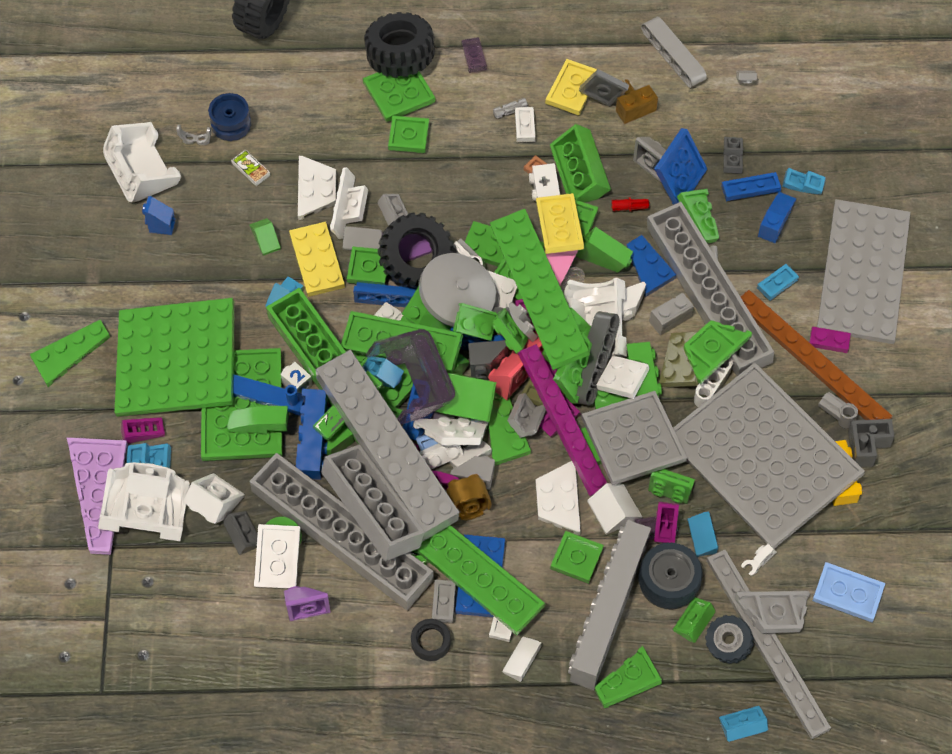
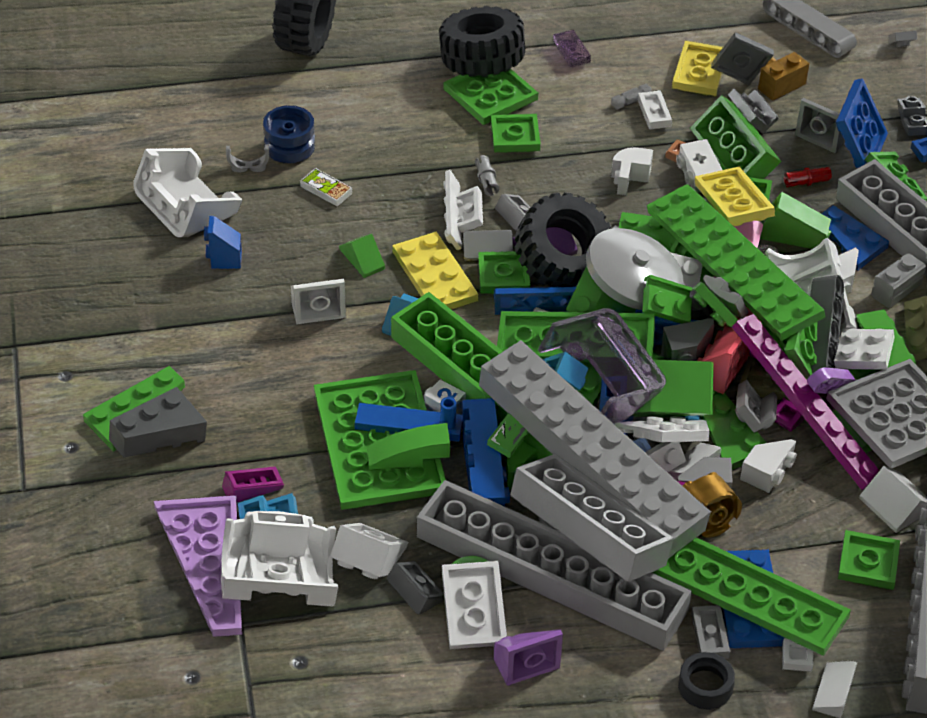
camera: 10 degrees left, 15 degrees down
bright green plate [115,298,234,417] -> none
white wing [298,156,336,220] -> none
white wing [536,461,580,535] -> none
none -> dark grey wedge [109,387,207,458]
none -> white slope [291,279,346,324]
none -> light grey pin [475,155,499,196]
none -> white brick [611,148,653,195]
none -> flat silver bracket [728,89,779,134]
none -> white slope [740,439,797,493]
none -> medium lavender beam [807,367,856,394]

